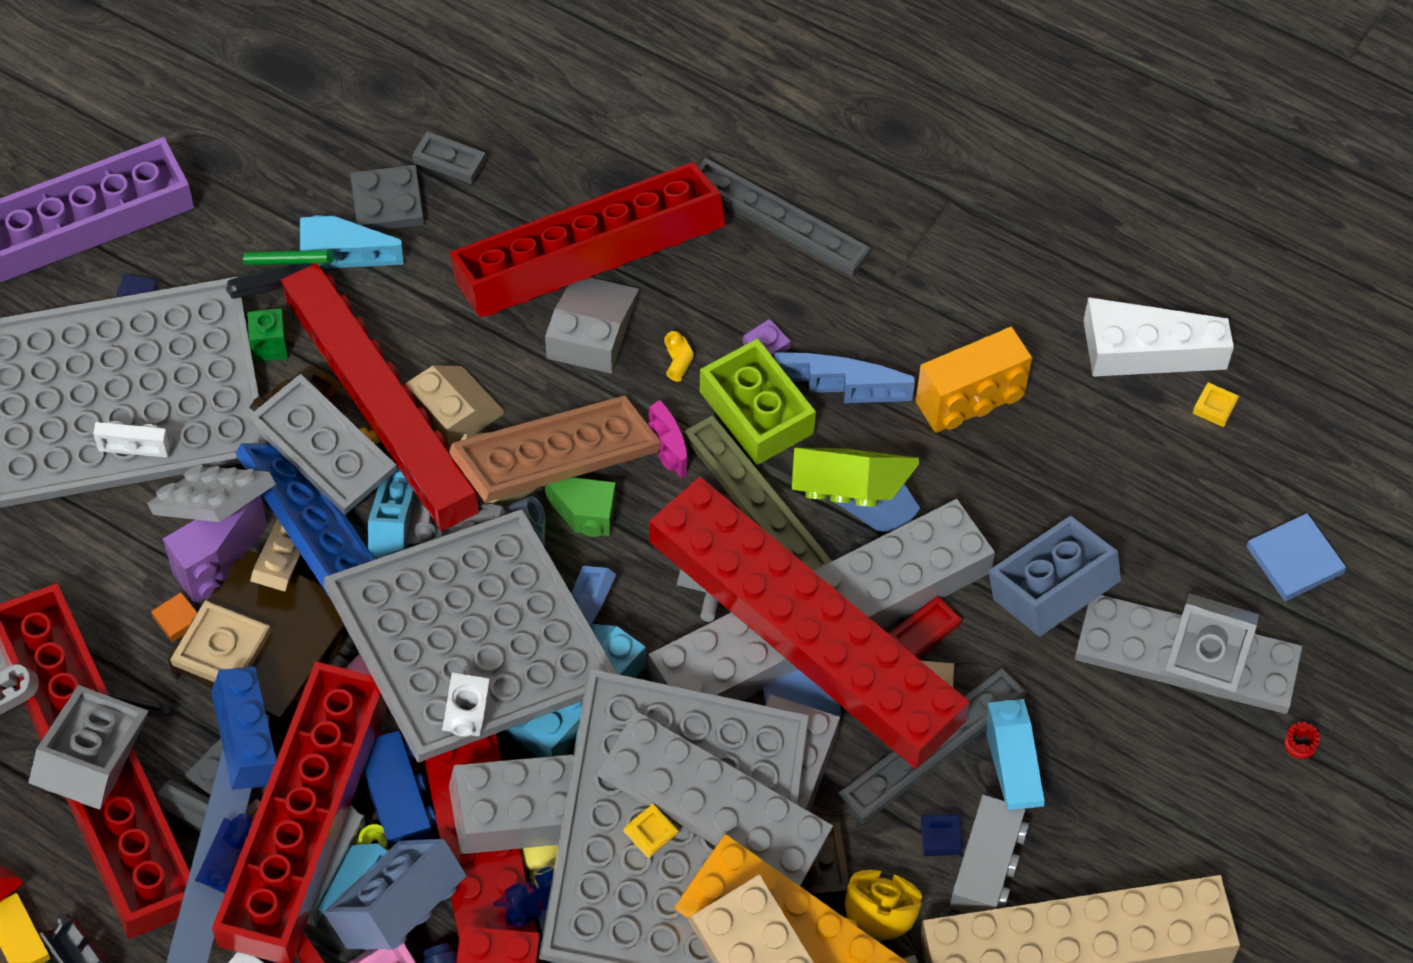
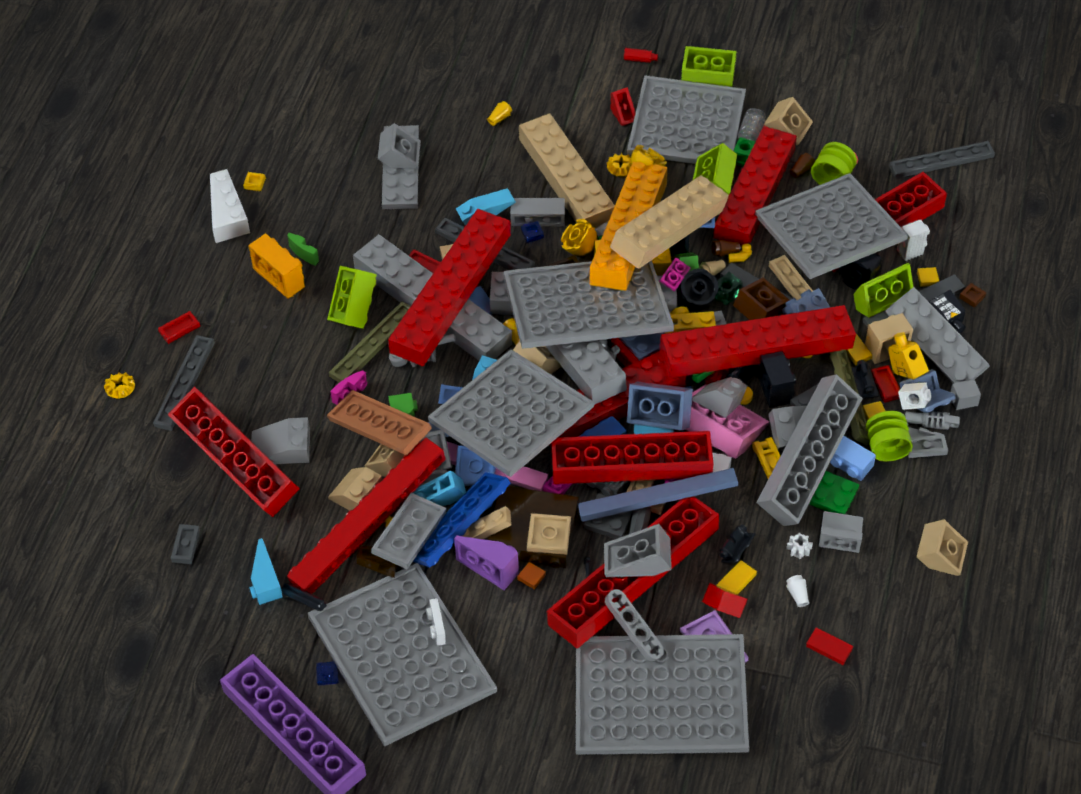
camera: 105 degrees left, 5 degrees down
light grey plate [147,465,276,522] -> none
clear blue hinge [195,813,252,894] -> none
blue brick [211,667,276,790] -> none
green bar [243,250,334,265] -> none
green brick [247,308,288,363] -> none
dark grey plate [350,165,424,231] -> none
white brick [442,673,489,737] -> none
clear blue hinge [493,865,555,928] -> none
light grey plate [596,710,833,886] -> none
yellow tile [623,803,679,859] -> none
yellow arm [664,331,694,382] -> none
lime brick [700,338,816,465] -> none
medium lavender plate [743,319,791,358] -> none
medium blue slope [774,353,915,403] -> none
sand blue brick [989,515,1121,637] -> none
medium blue tile [1246,513,1346,602] -> none
red bush [1284,722,1320,759] -> none
none -> yellow gear [104,371,135,399]
none -> red tile [158,311,200,344]
none -> bright green slope [287,233,319,266]
none -> yellow cone [487,101,512,126]

